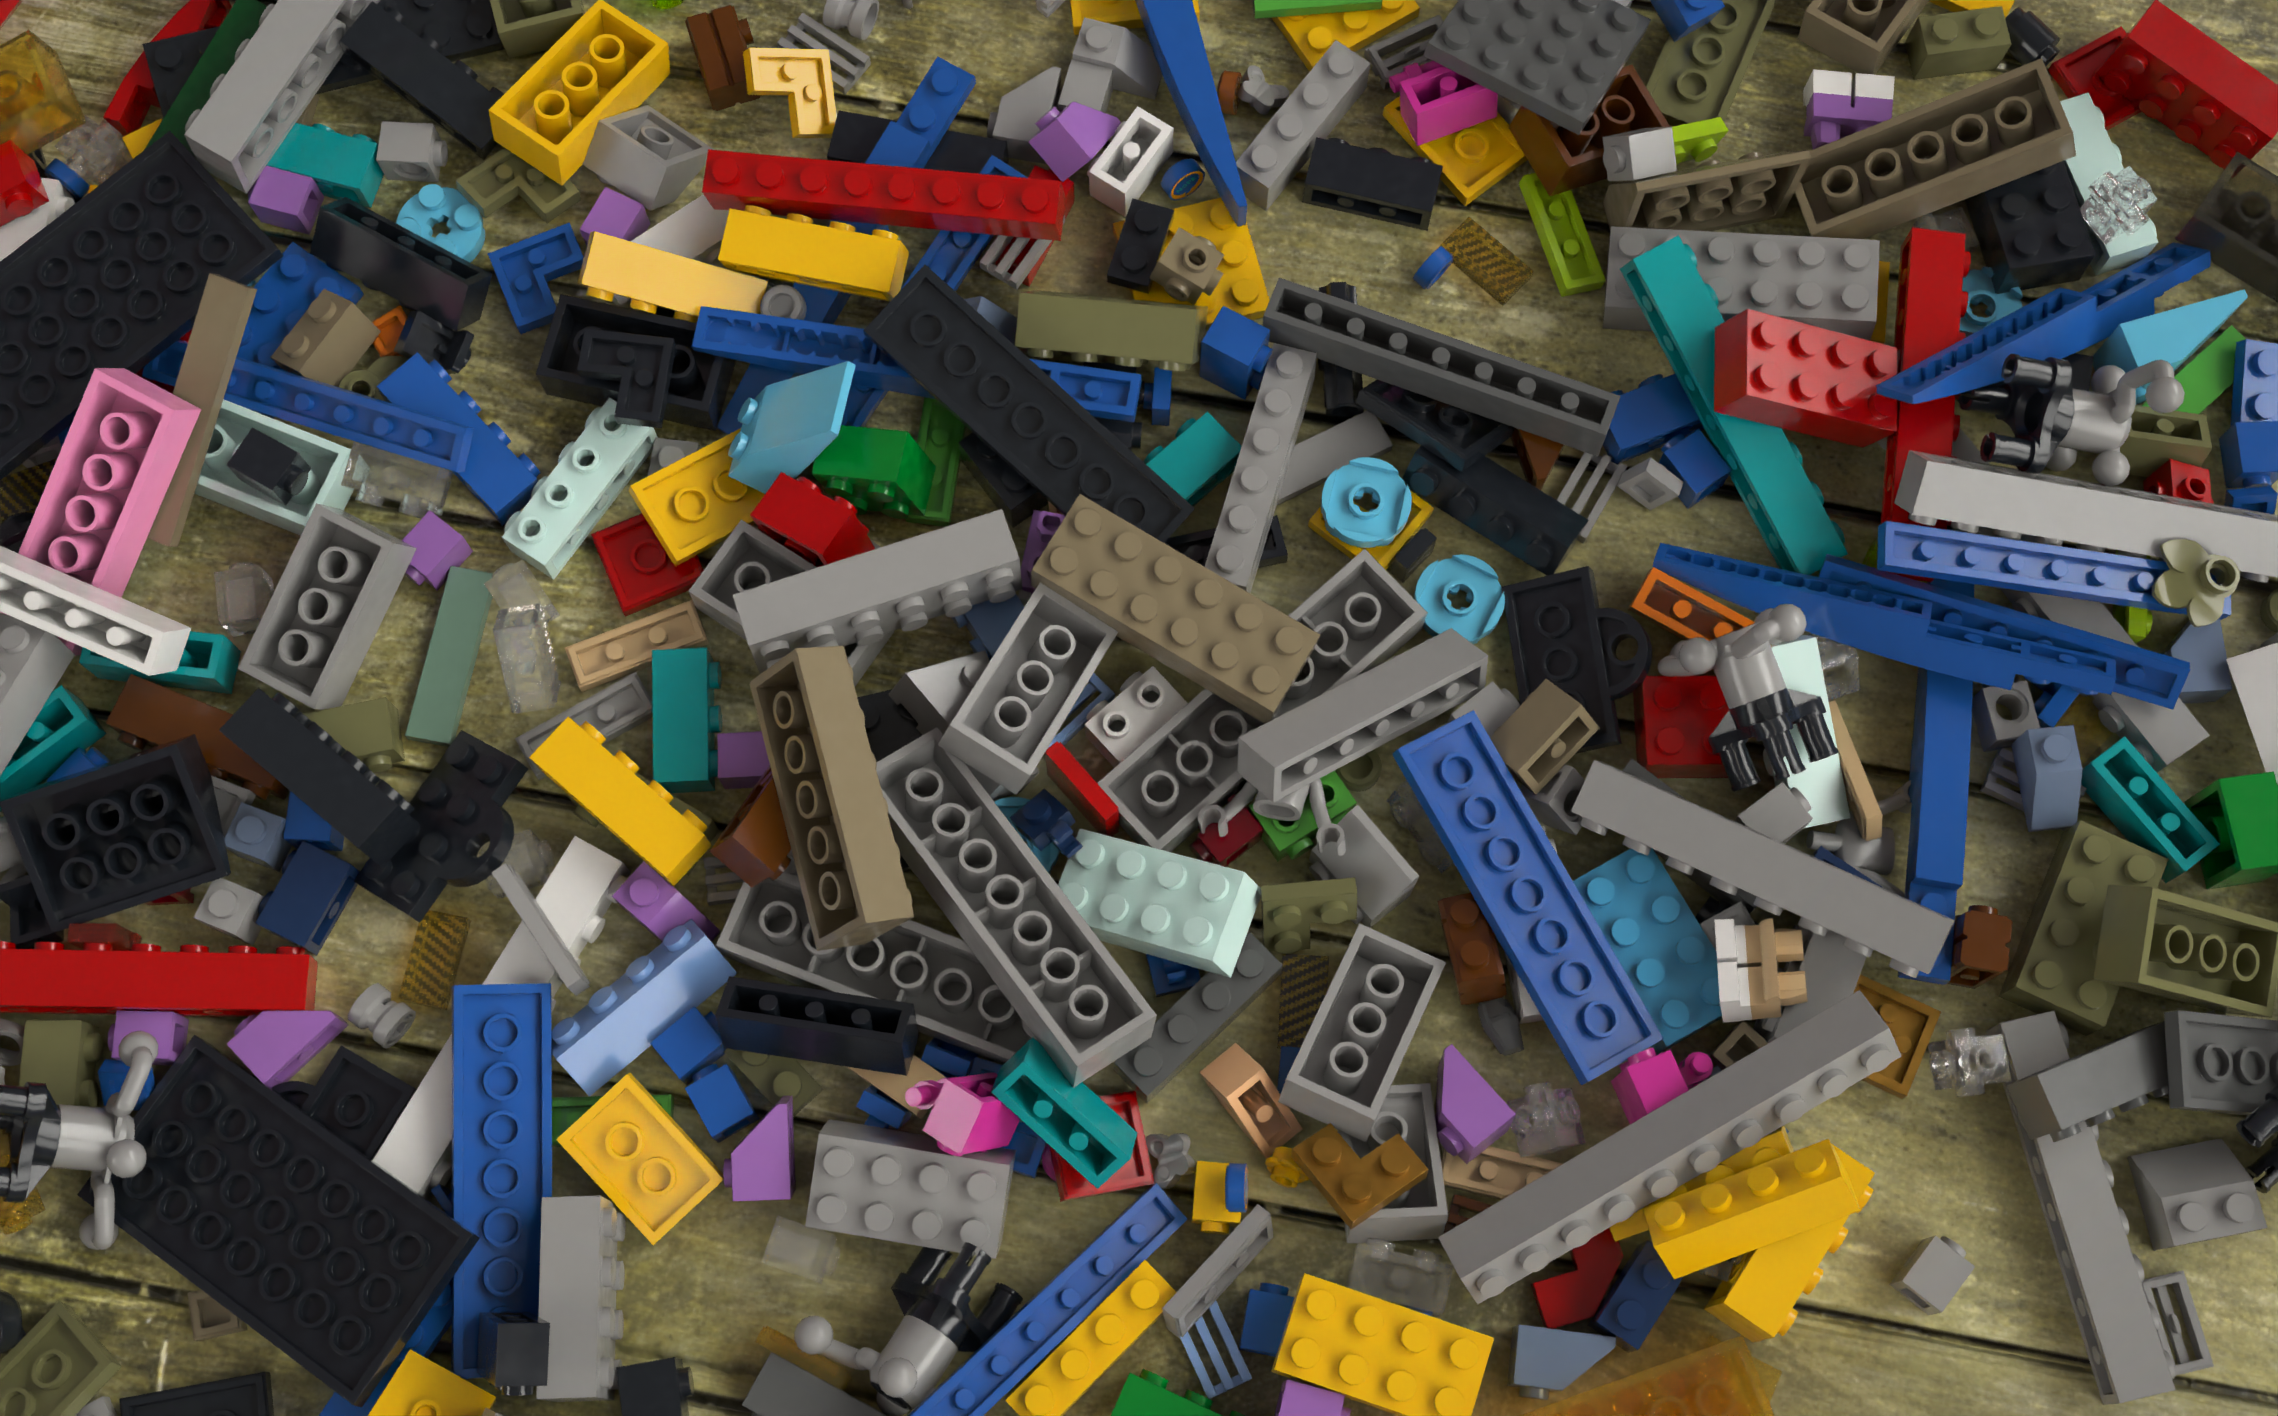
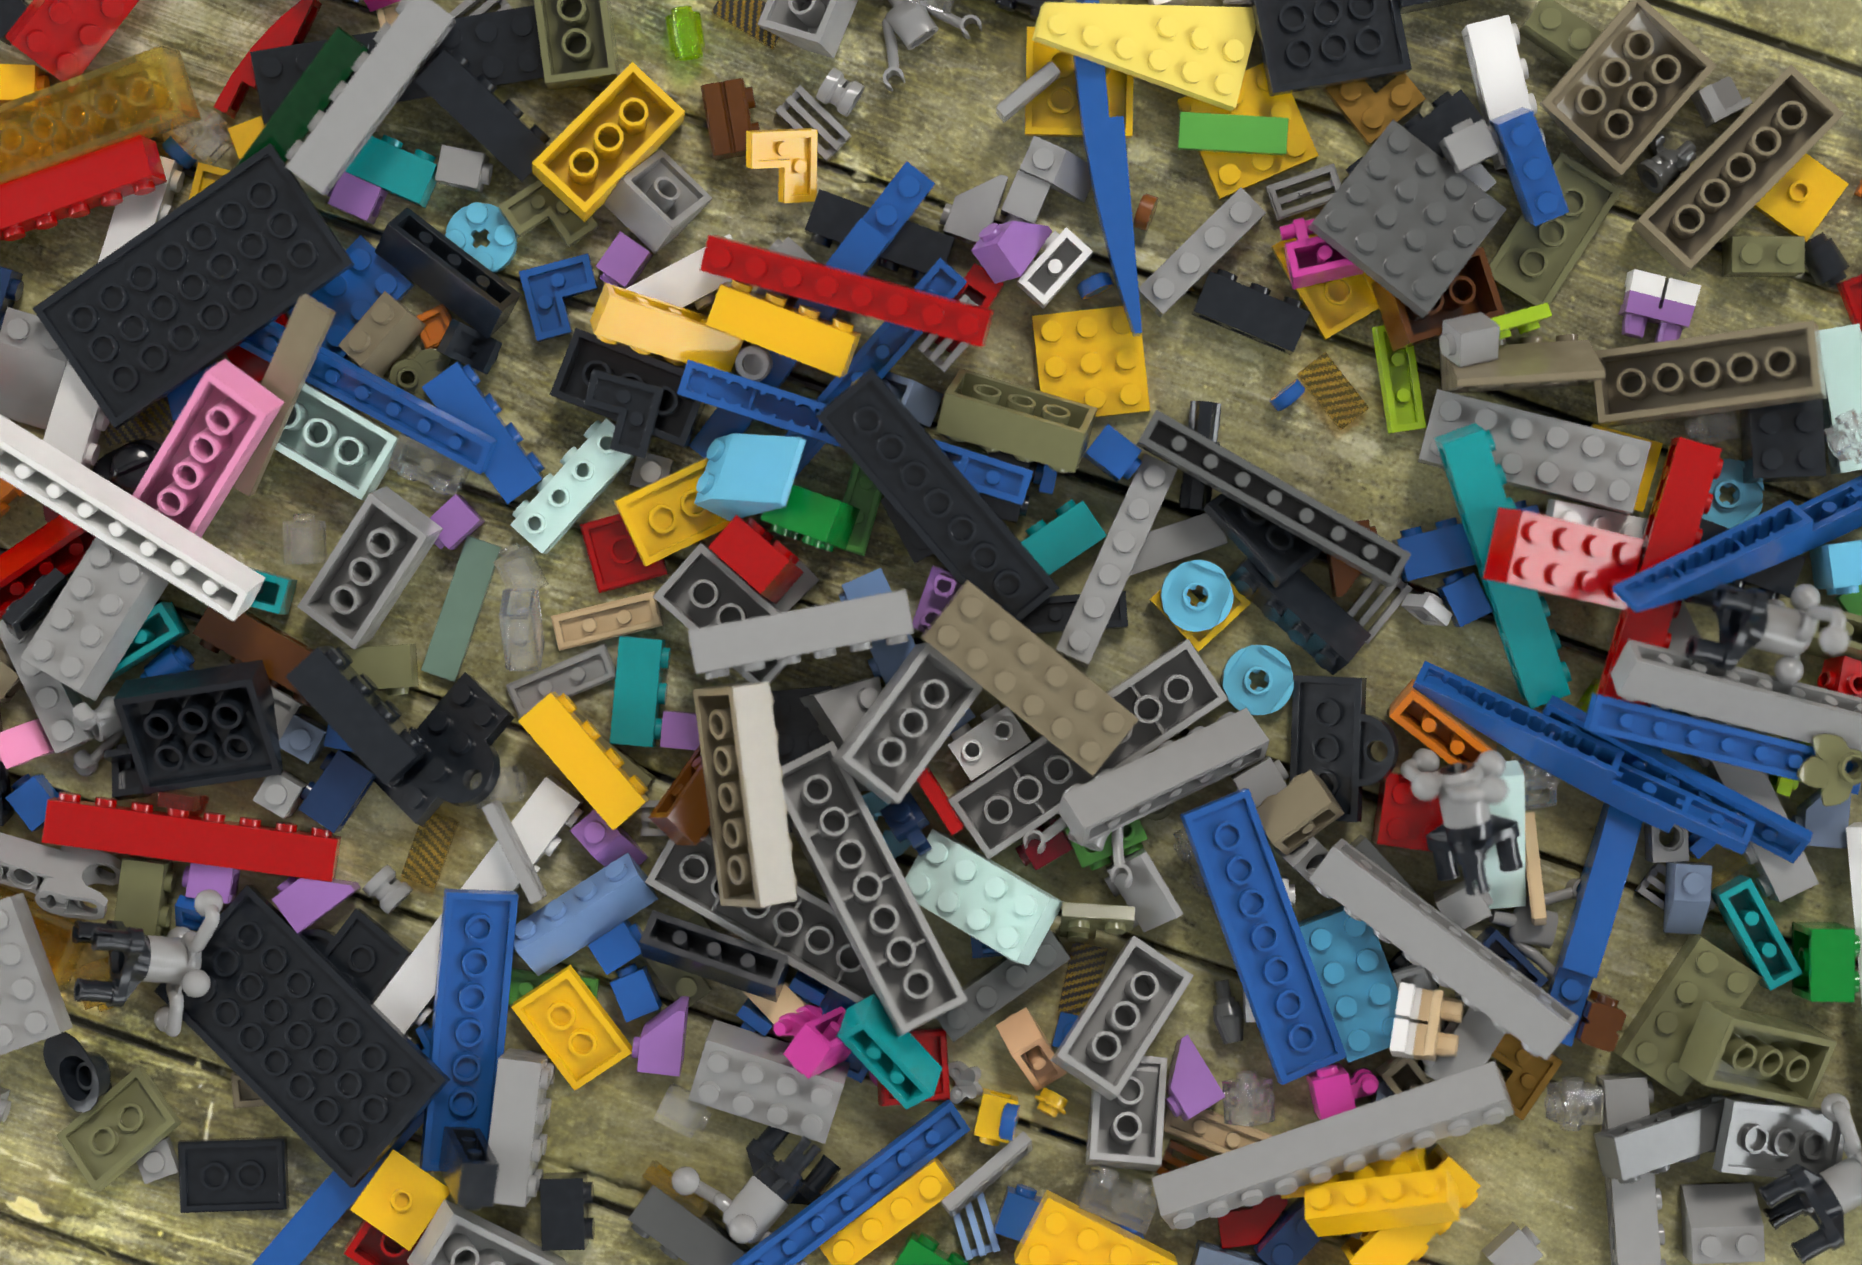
camera: 15 degrees right, 15 degrees up
black brick [227,427,311,505] -> none
black plate [1107,198,1174,294] -> none
dark tan brick [1149,227,1224,305] -> none
light grey piece [1237,65,1289,115] -> none
pearl gold plate [1291,1123,1429,1230] -> none
black tile [1392,528,1437,583] -> none
reddish brown brick [1437,892,1507,1005] -> none

